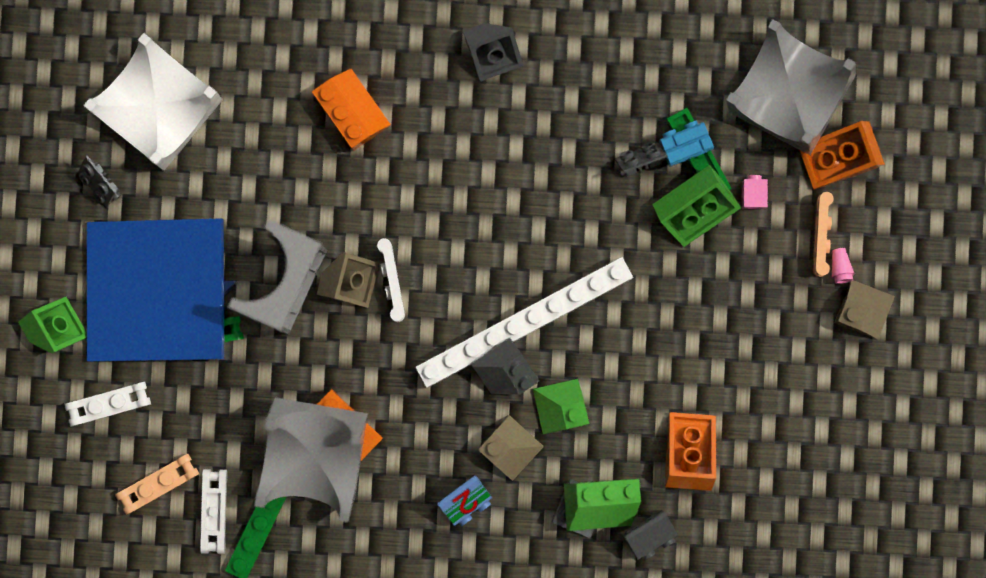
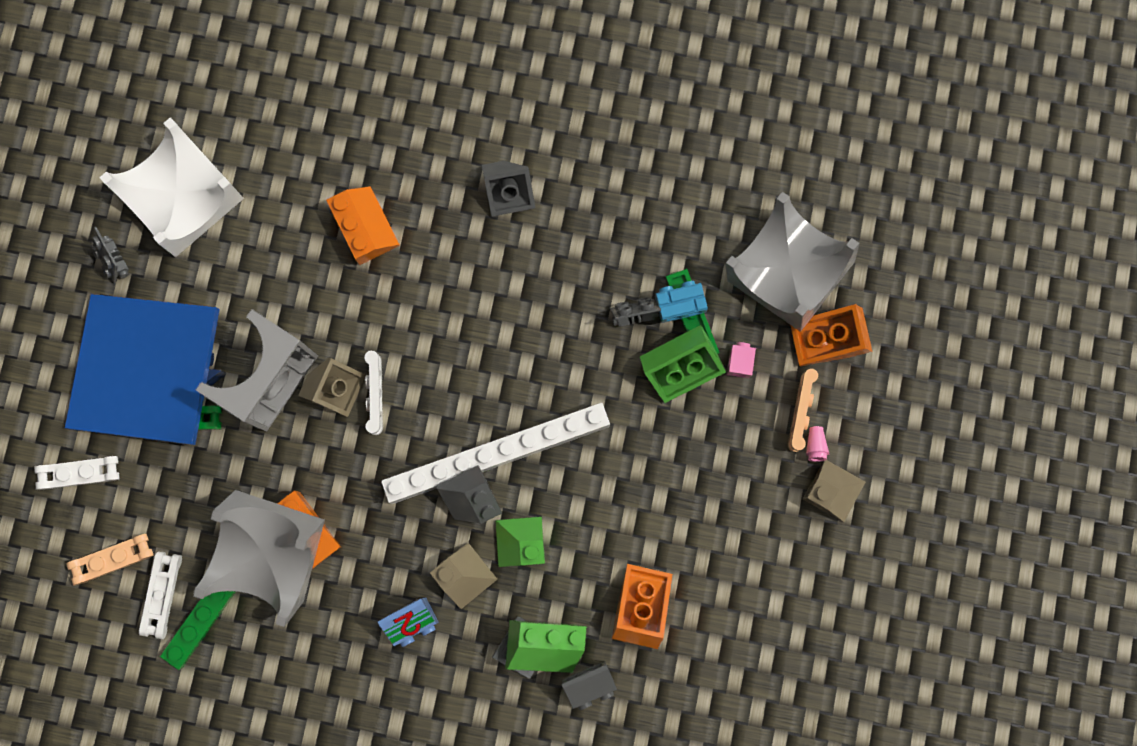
camera: 10 degrees right, 5 degrees down
bright green slope [18,297,87,353] -> none

